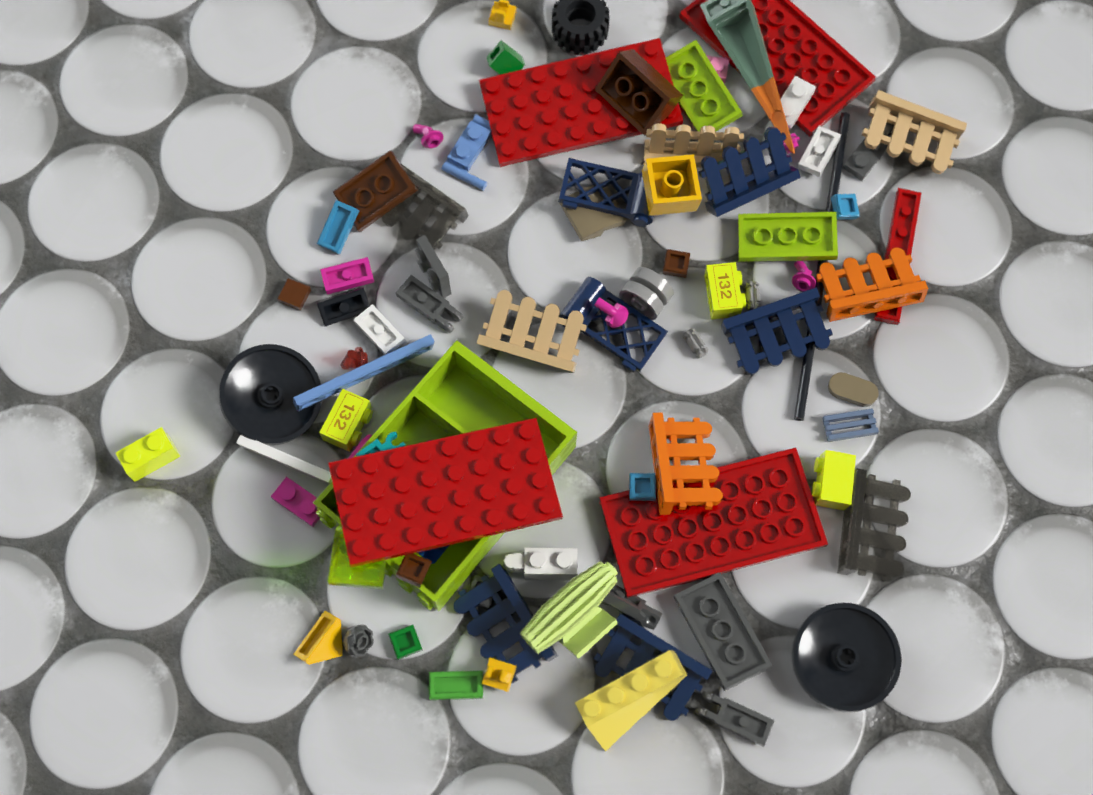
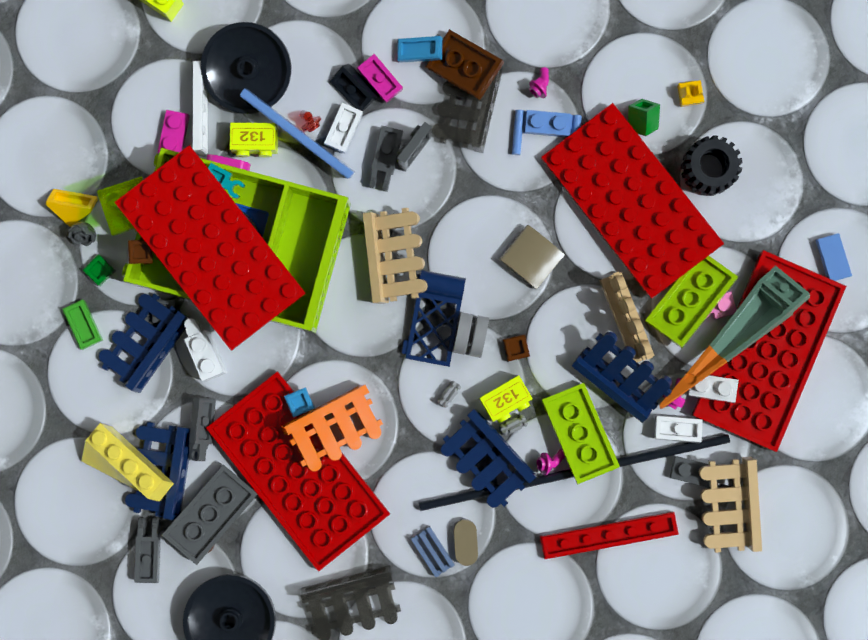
camera: 65 degrees right, 15 degrees up
reddish brown tile [277,278,311,311] -> none
yellow tile [482,658,516,692] -> none
yellowish green plate [520,561,618,659] -> none
dark blue piece [558,158,654,227] -> none
dark pink plate [594,297,629,328] -> none
reddish brown slope [595,49,683,136] -> none
yellow brick [642,154,702,216] -> none
neon yellow brick [811,450,856,511] -> none
orange fence [816,248,929,322] -> none
dark azure tile [831,194,860,220] -> none

